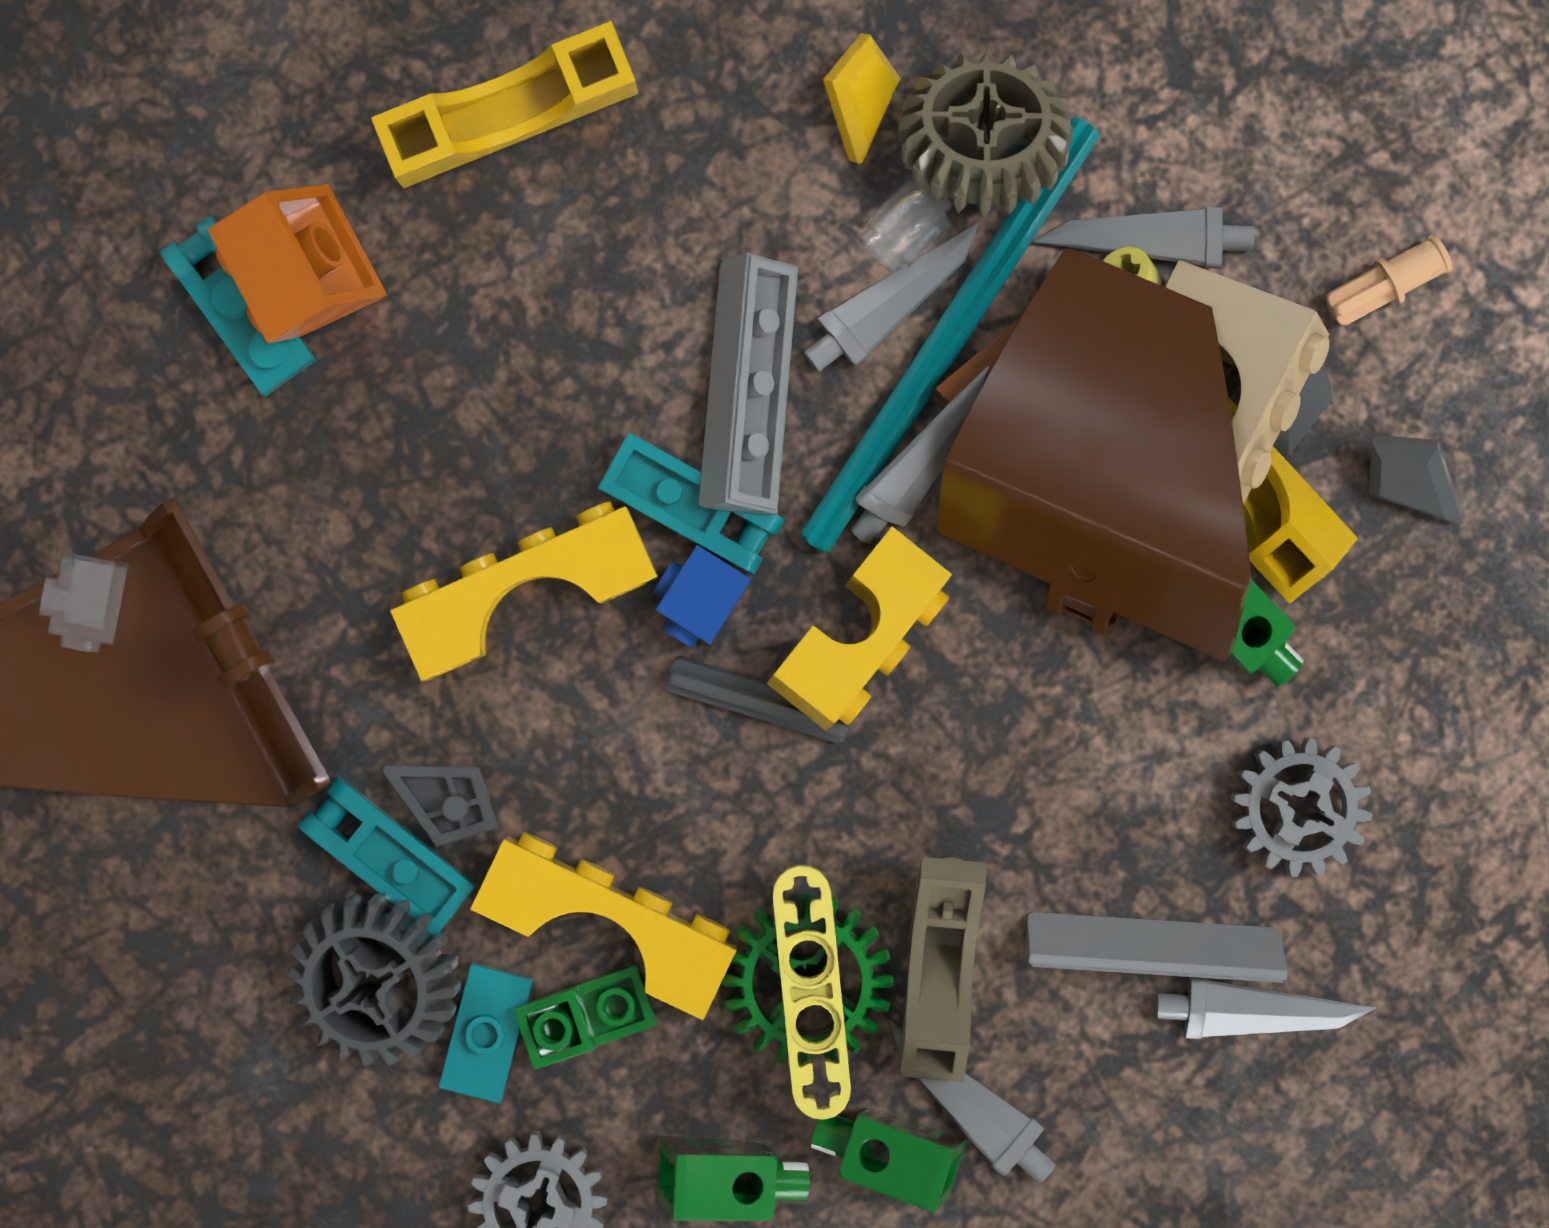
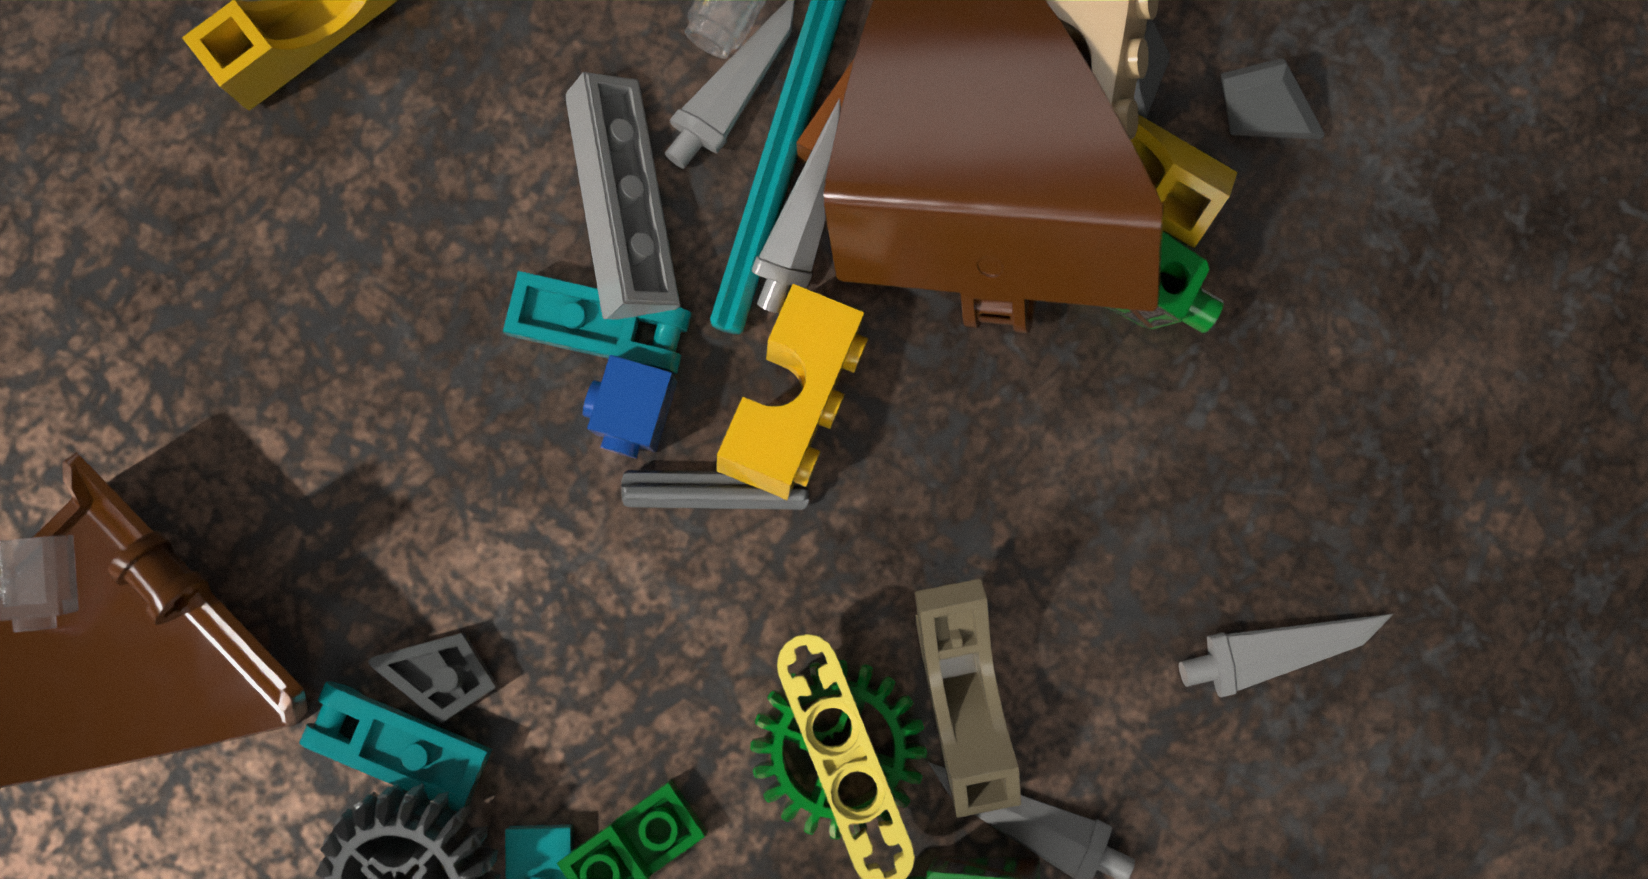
camera: 10 degrees left, 5 degrees down
teal plate [159,214,317,397] -> none
orange slope [207,184,387,344] -> none
yellow arch [390,501,659,681] -> none
yellow arch [470,832,737,1020] -> none
light grey slope [1024,912,1287,983] -> none
light grey gear [1230,738,1373,877] -> none

